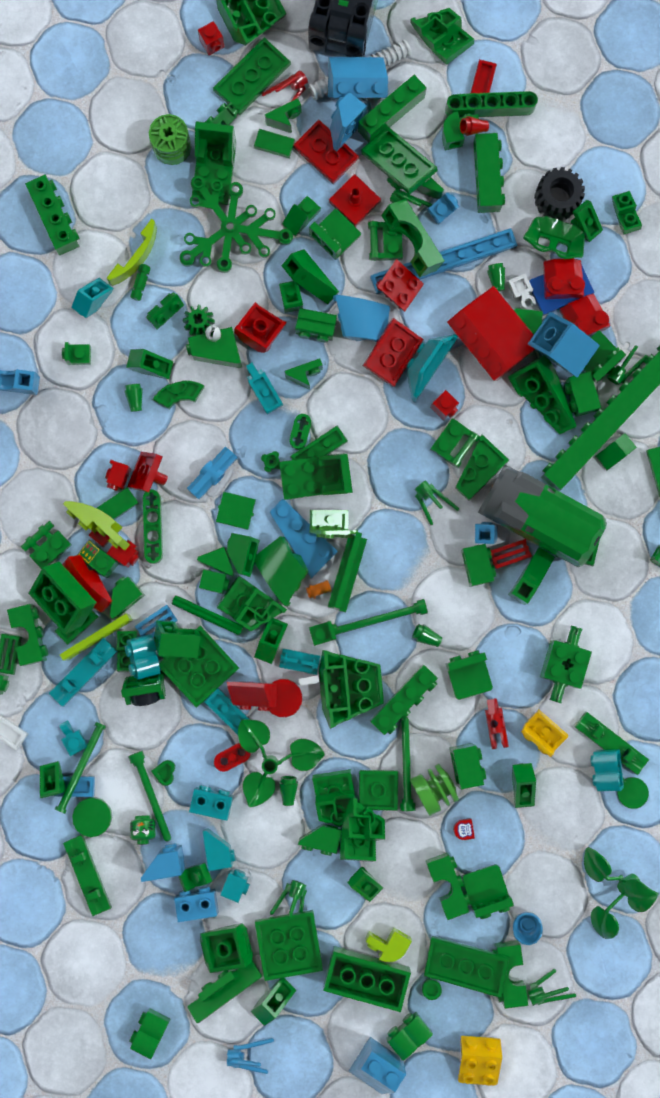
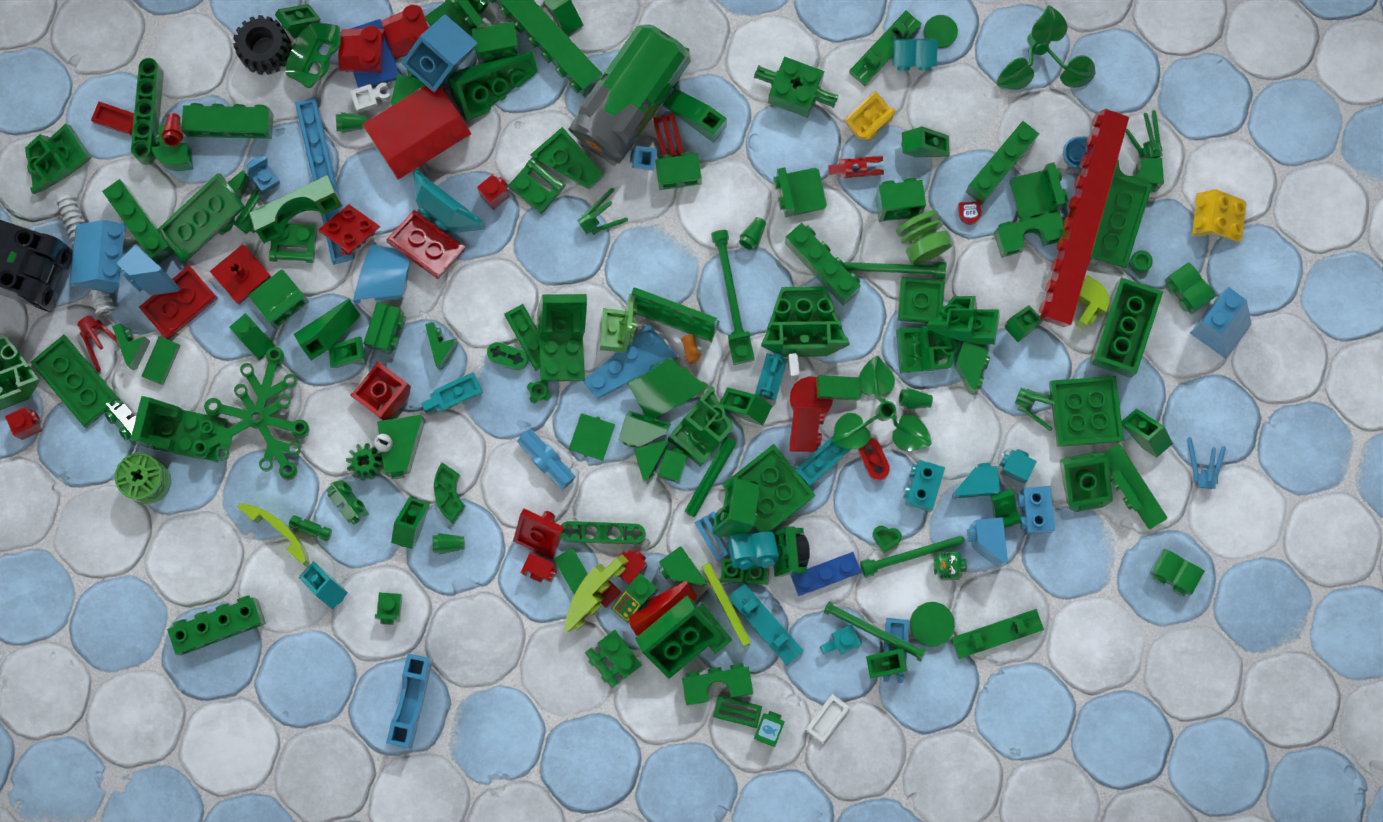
camera: 80 degrees left, 5 degrees down
none -> blue plate [790,552,861,597]
none -> green tile [816,375,861,401]
none -> green arch [966,121,1040,205]
none -> red brick [1039,109,1129,327]

